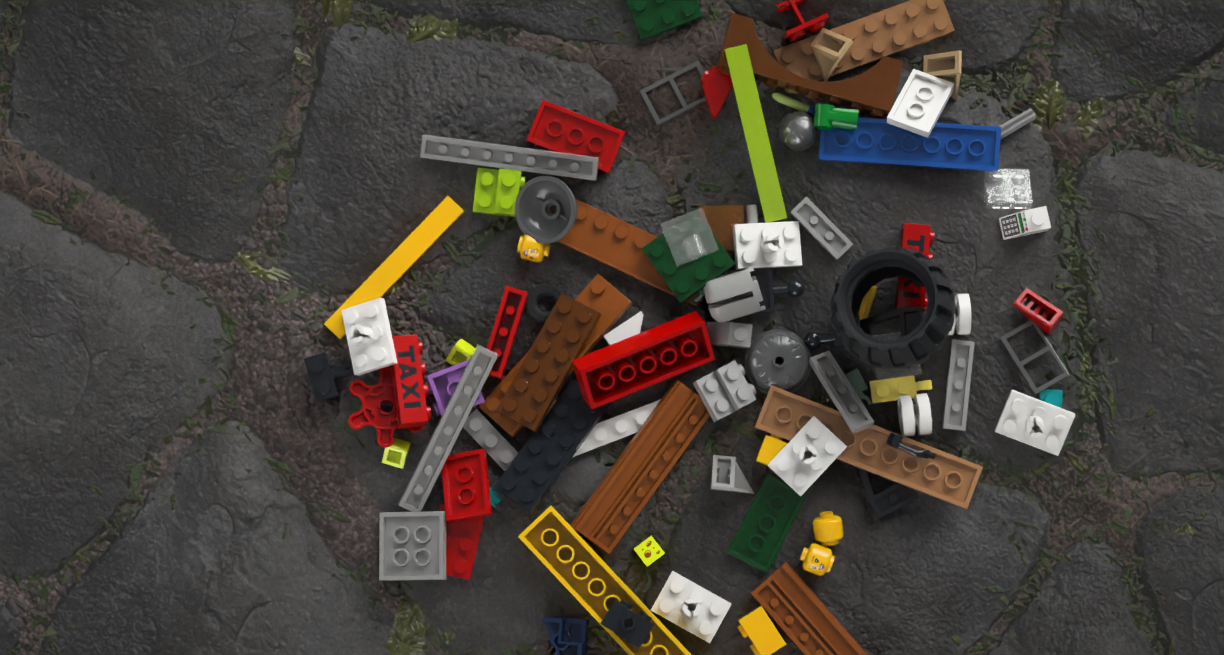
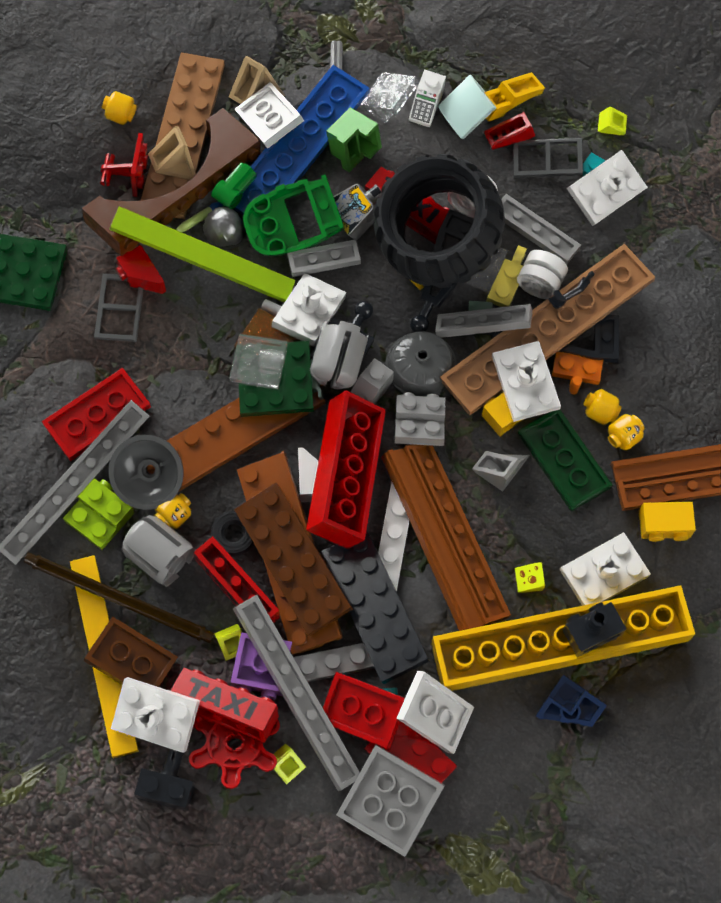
camera: 65 degrees left, 15 degrees down
none -> dark brown piece [24,552,215,643]
none -> reddish brown plate [84,616,178,687]
none -> light grey cylinder [122,515,196,587]
none -> green slope [243,175,345,256]
none -> bright green plate [326,107,382,172]
none -> torso [334,184,382,241]
none -> white plate [397,671,474,754]
none -> light aqua slope [438,75,497,139]
none -> yellow slope [484,72,545,122]
none -> orange plate [552,351,603,394]
none -> neon yellow slope [598,107,627,136]

